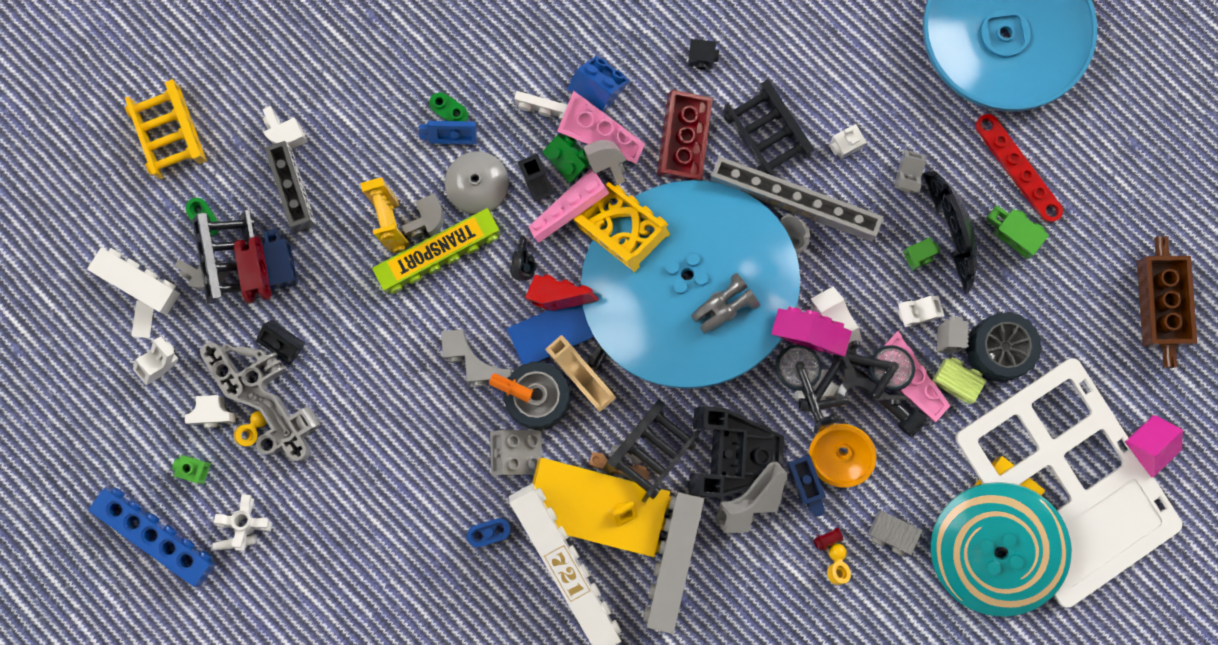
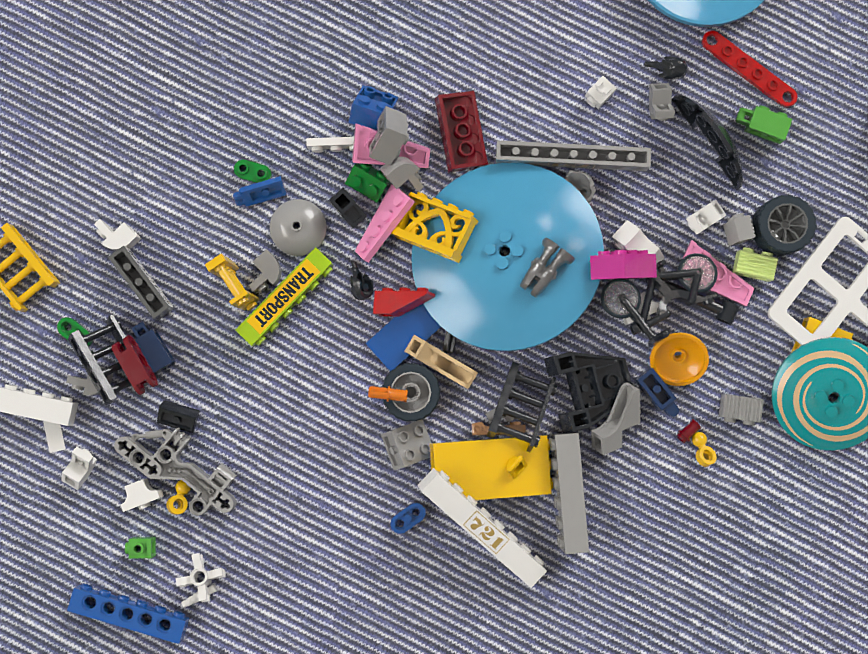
camera: 20 degrees left, 5 degrees up
light grey arch [441,329,512,387] -> none
black brick [688,39,720,71] -> none
black fence [723,79,815,176] -> none
bright green brick [903,237,940,271] -> none
none -> light grey brick [369,106,409,166]
none -> black piece [644,56,688,80]

